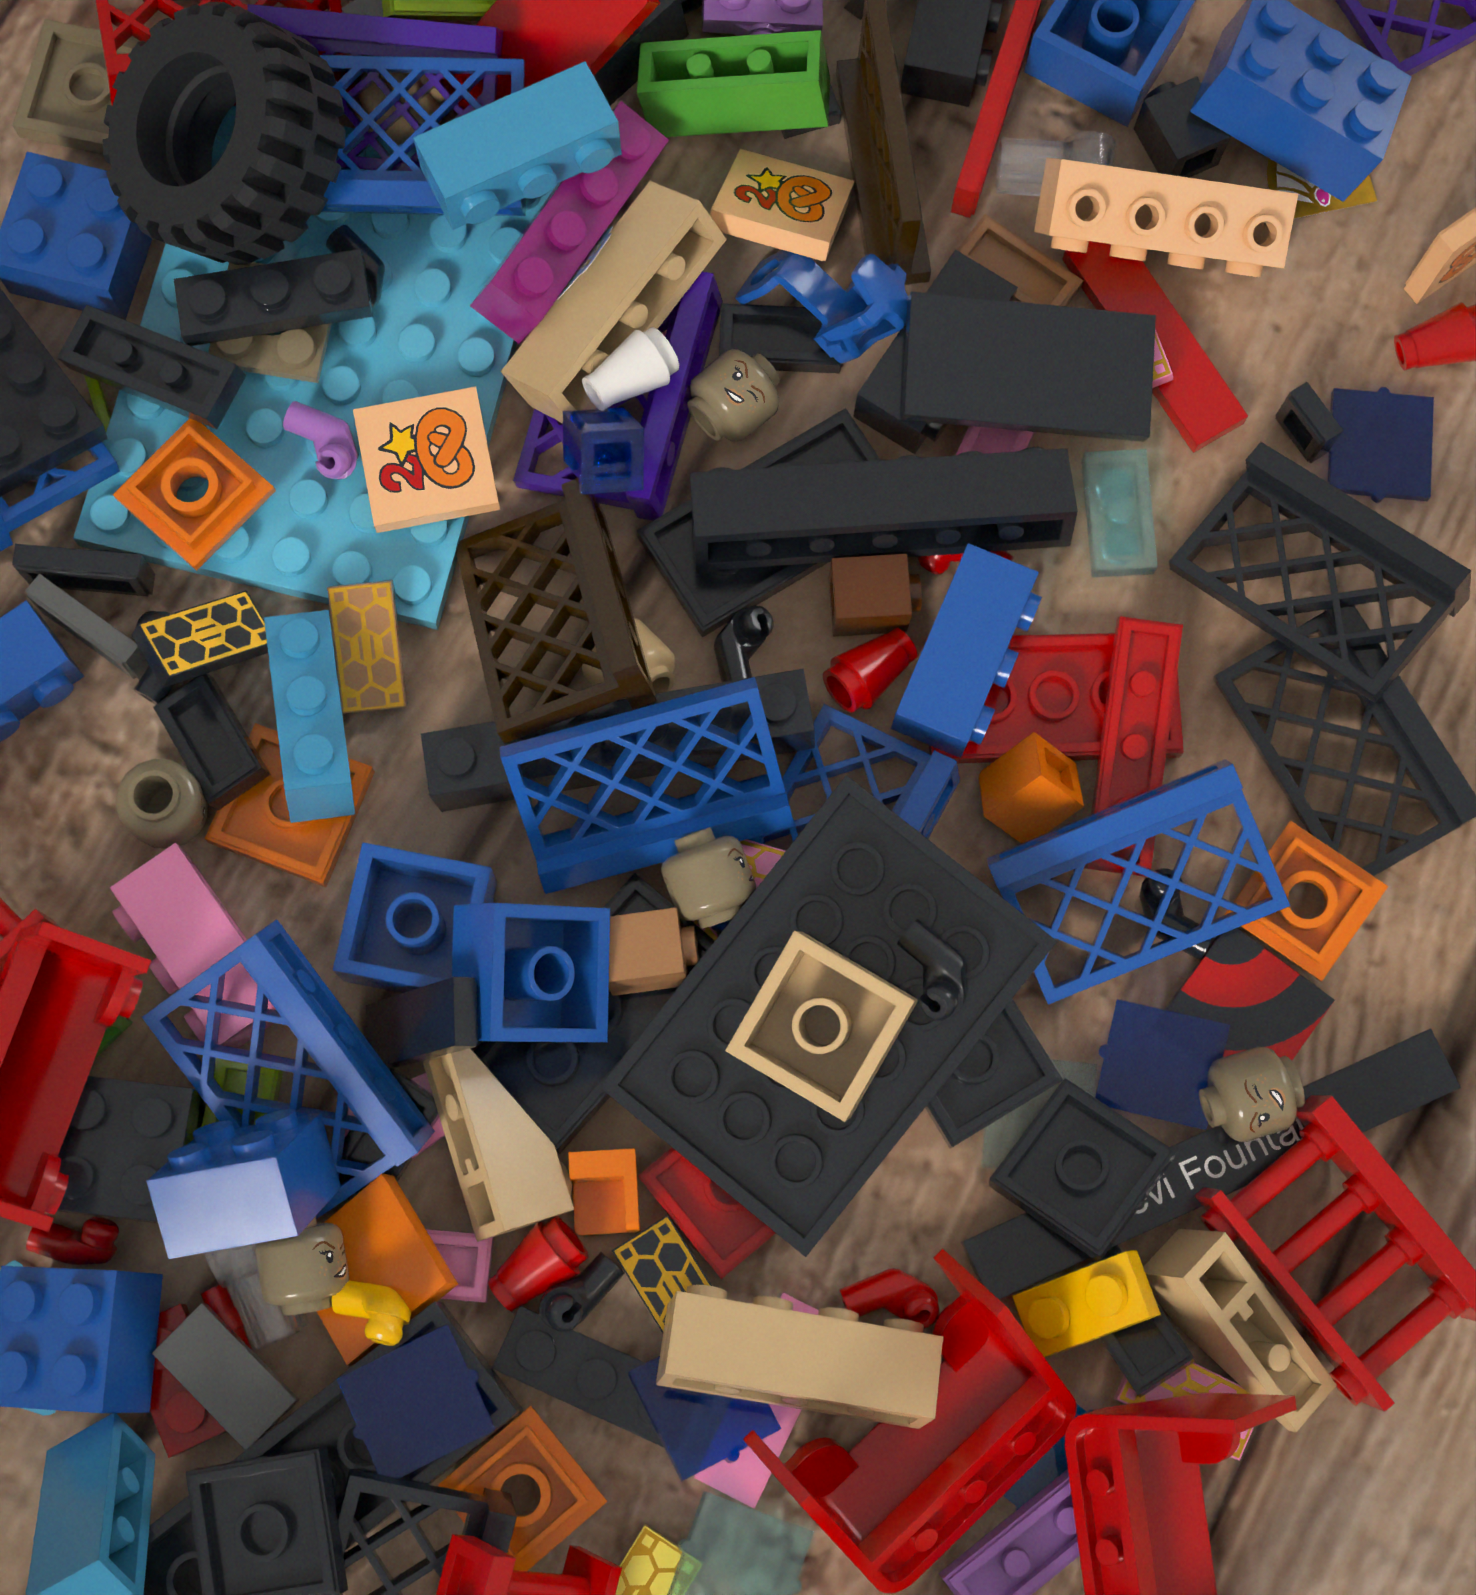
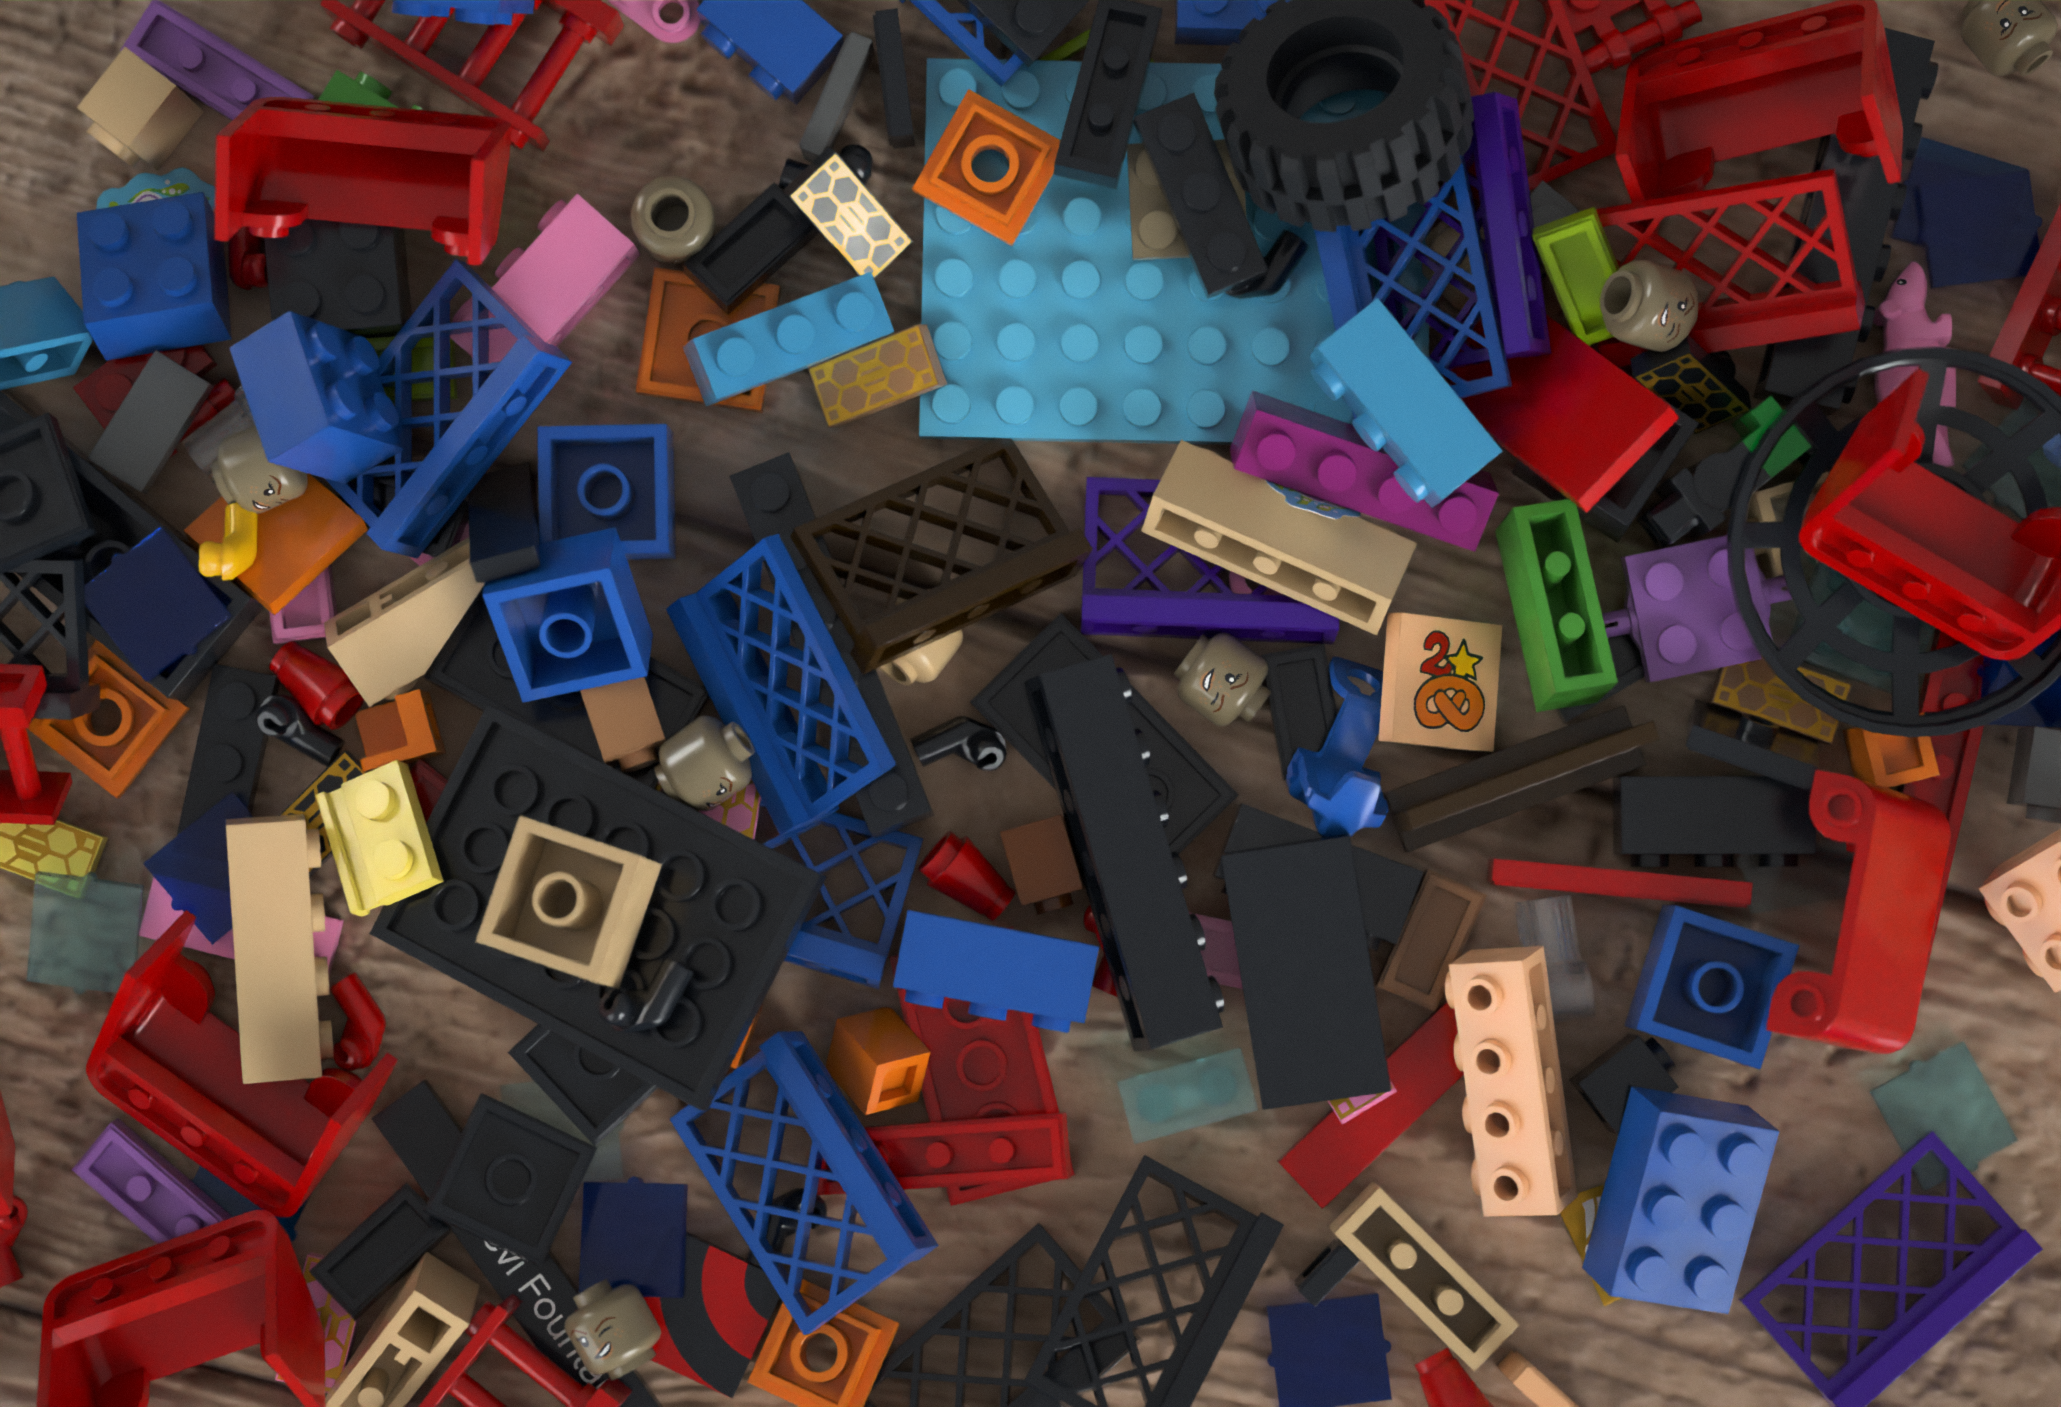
camera: 80 degrees right, 10 degrees up
medium lavender arm [283,401,358,480] -> none
light nougat tile [353,386,500,533] -> none
clear blue brick [563,407,644,494] -> none
white cone [582,327,679,411] -> none
yellow plate [1012,1250,1161,1358] -> none
none -> light yellow plate [315,760,444,917]
none -> tan brick [1328,1181,1520,1372]

